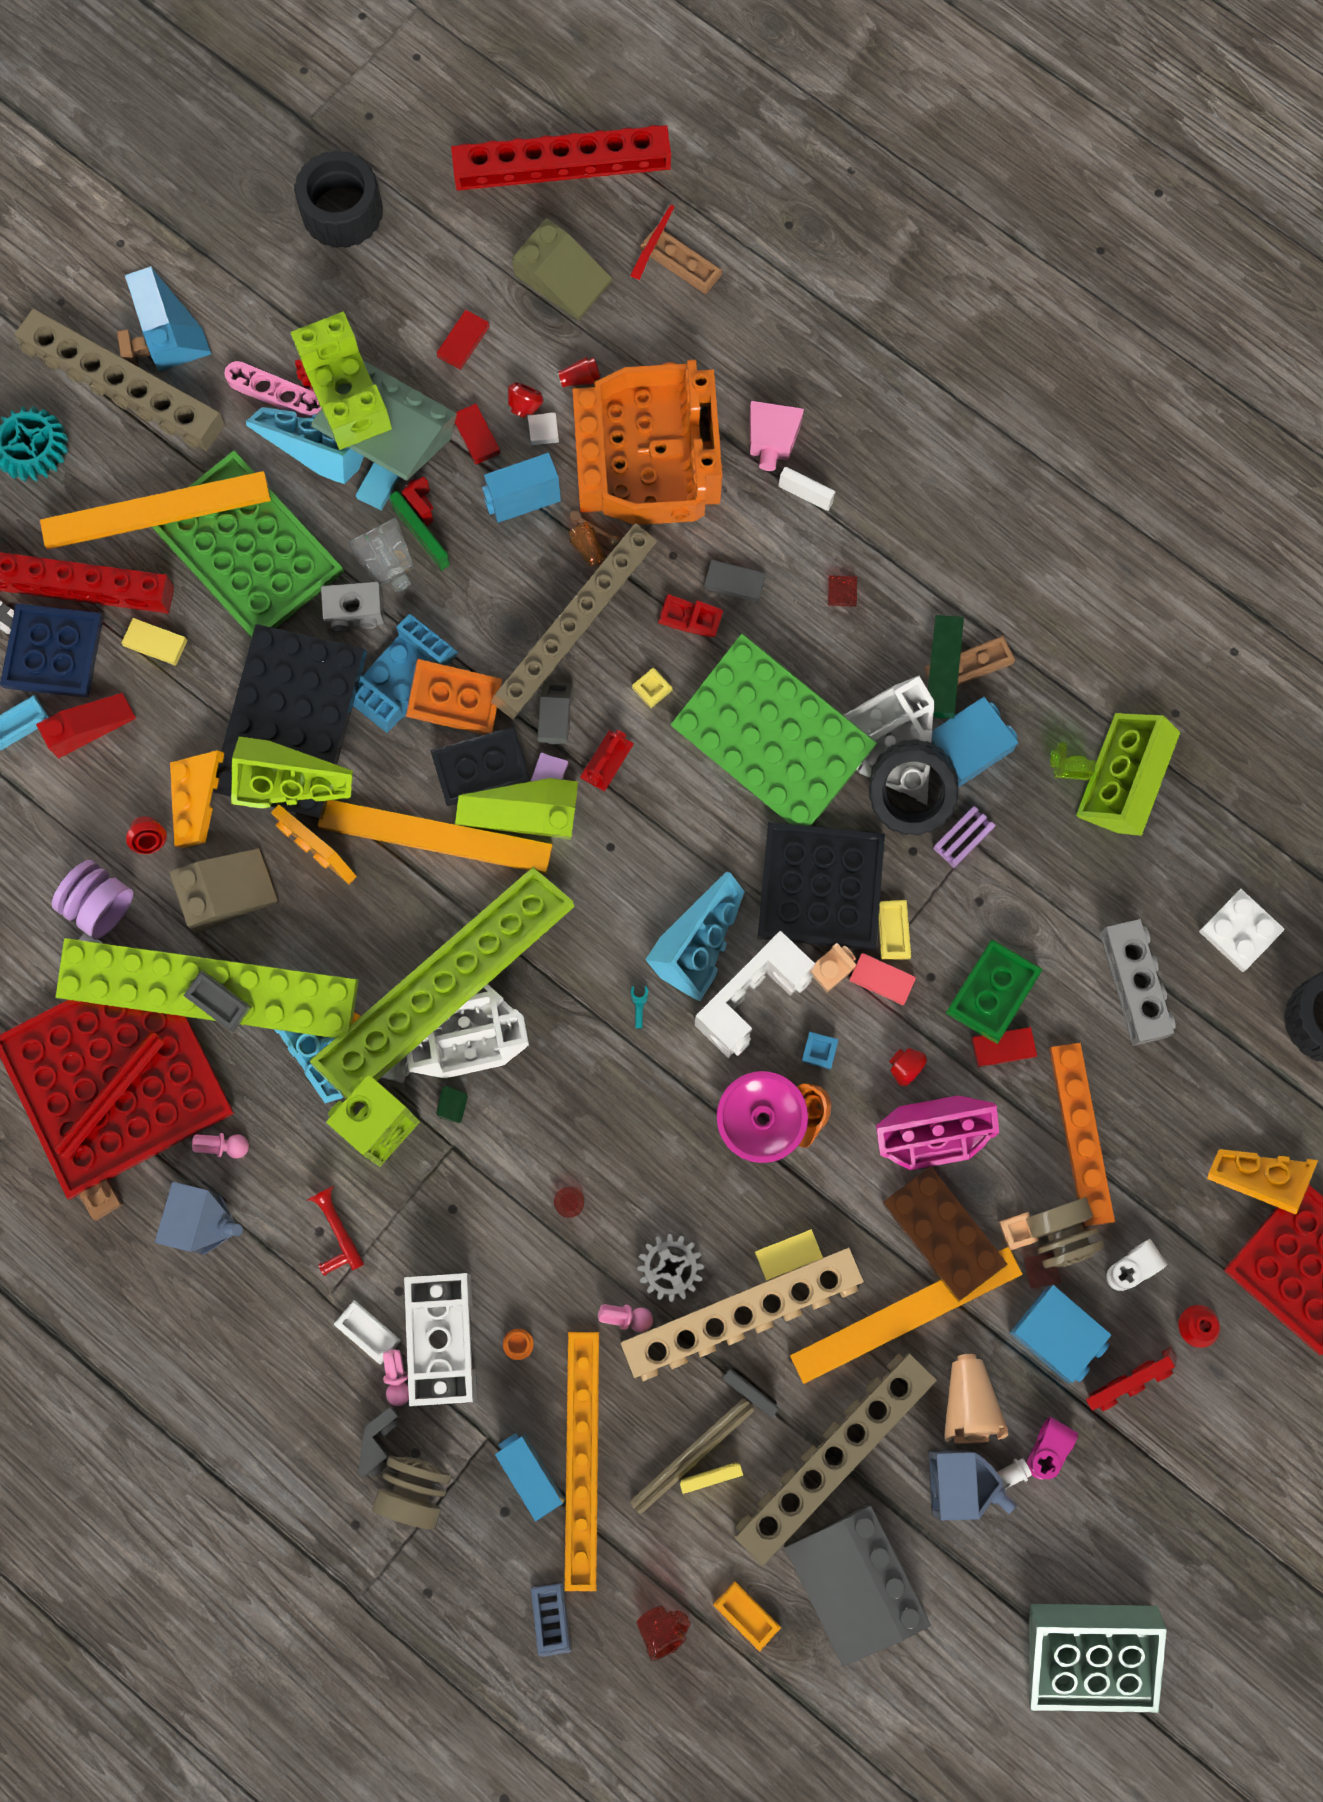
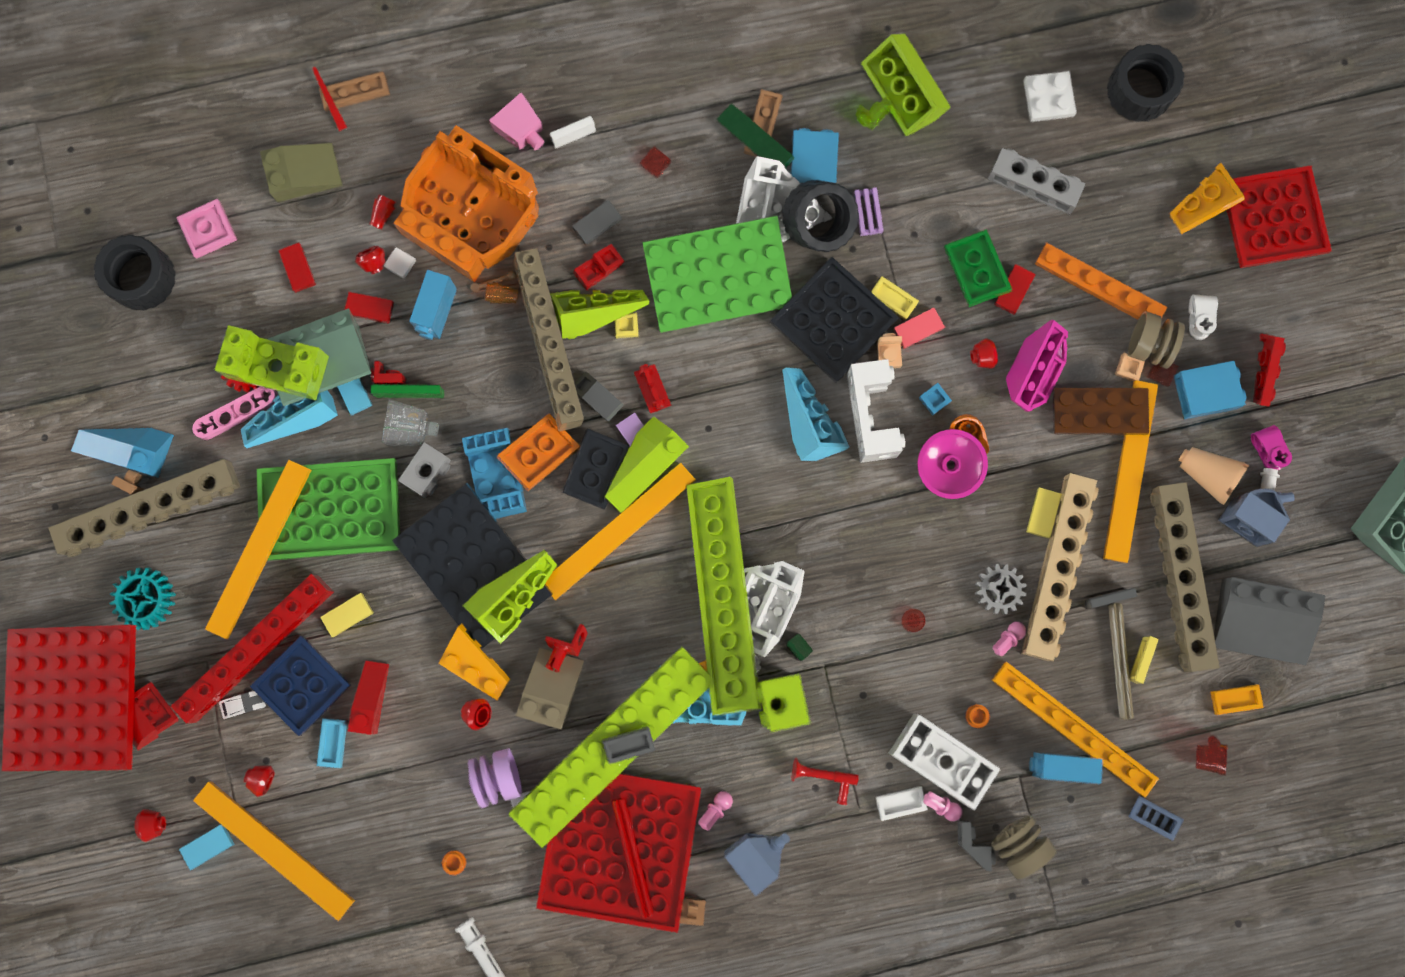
camera: 50 degrees left, 5 degrees up
light orange wing [271,804,357,885] -> none
red brick [451,125,671,191] -> none
teal hand [631,986,648,1029] -> none
red cone [1178,1305,1221,1348] -> none
none -> bright pink tile [176,199,237,259]
none -> red bracket [545,624,588,672]
none -> lime wedge [550,290,649,339]

